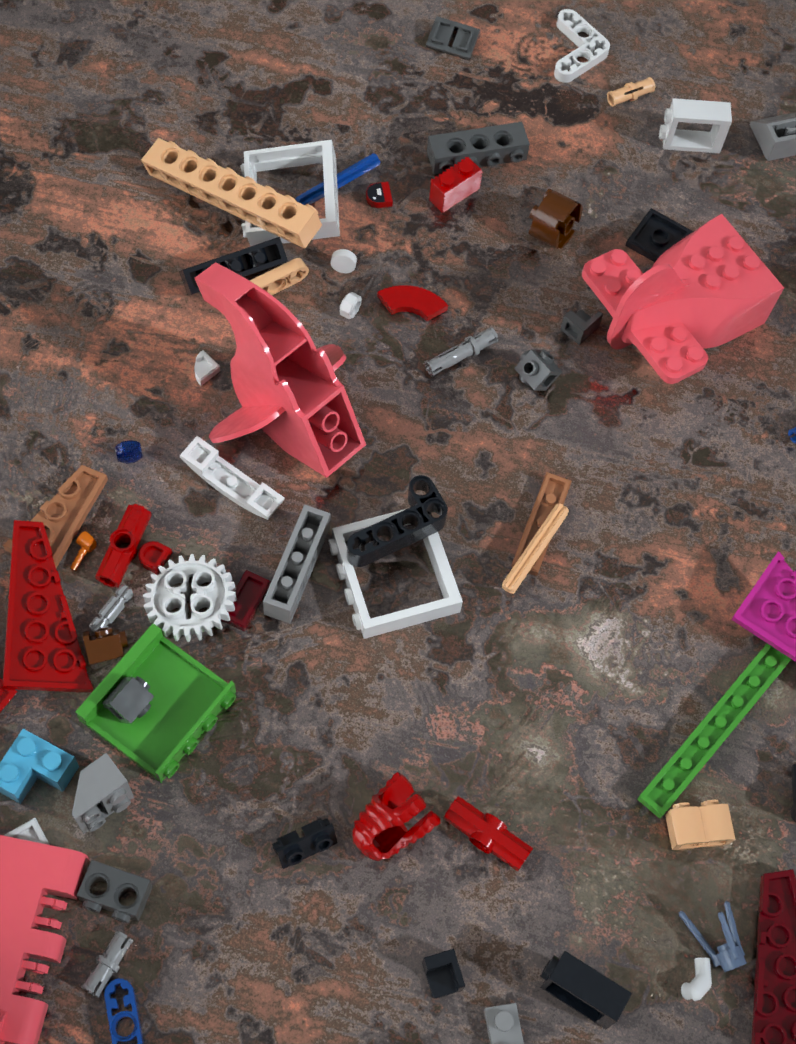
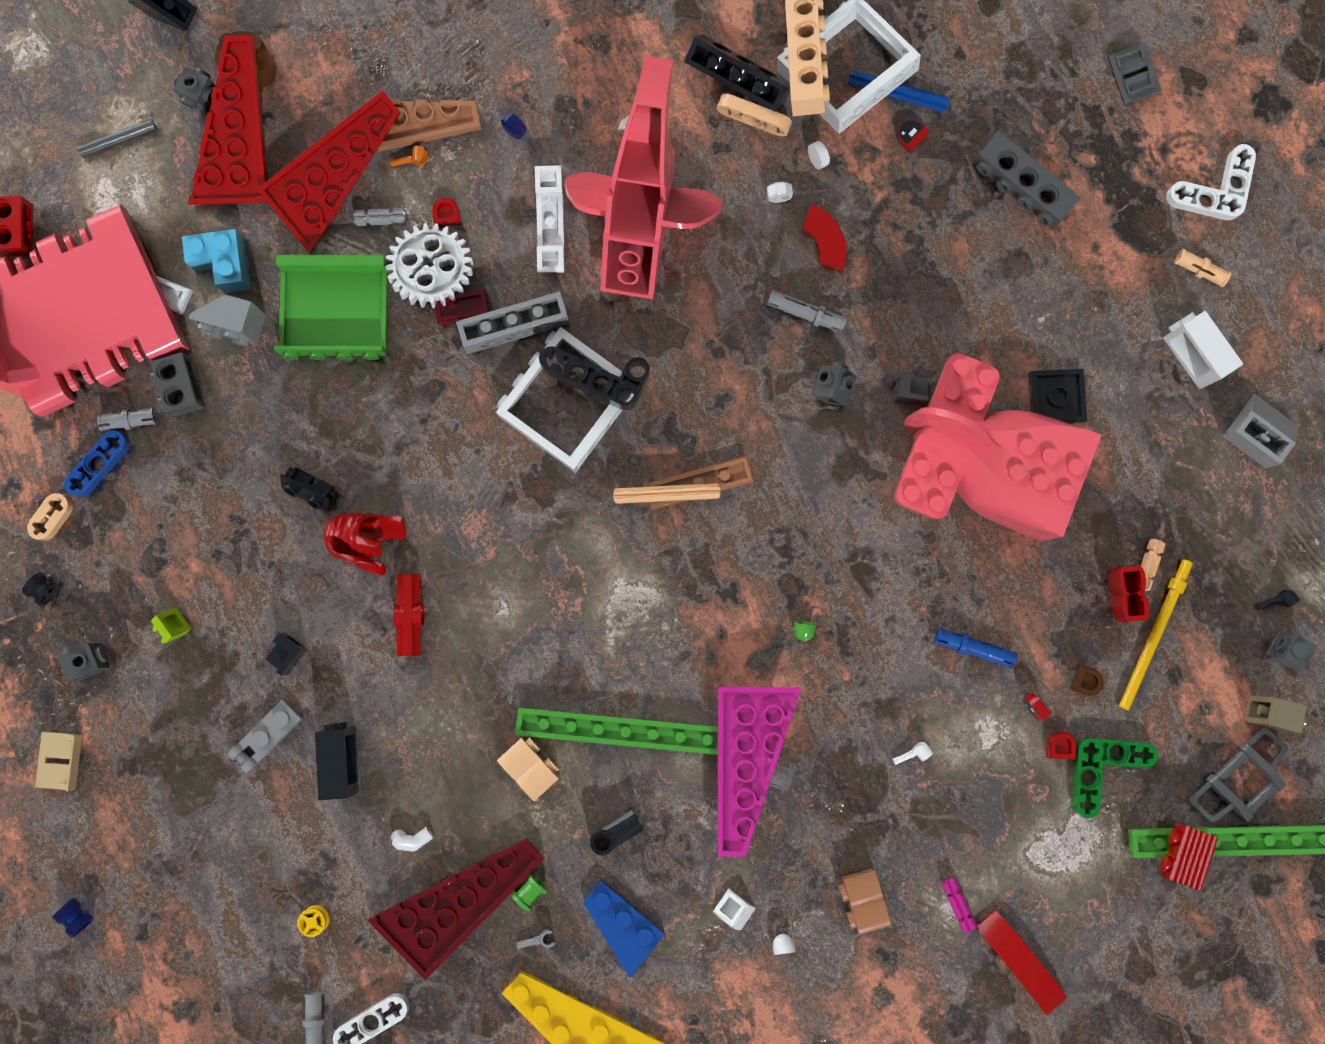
camera: 55 degrees right, 20 degrees up
reddish brown brick [83,627,129,665] -> none
red piece [95,503,152,588] -> none
dark grey brick [101,676,154,724] -> none
red brick [429,157,483,213] -> none
reddish brown brick [529,189,583,249] -> none
sand blue plant [679,901,747,972] -> none
none -> bright green hinge [794,621,816,641]

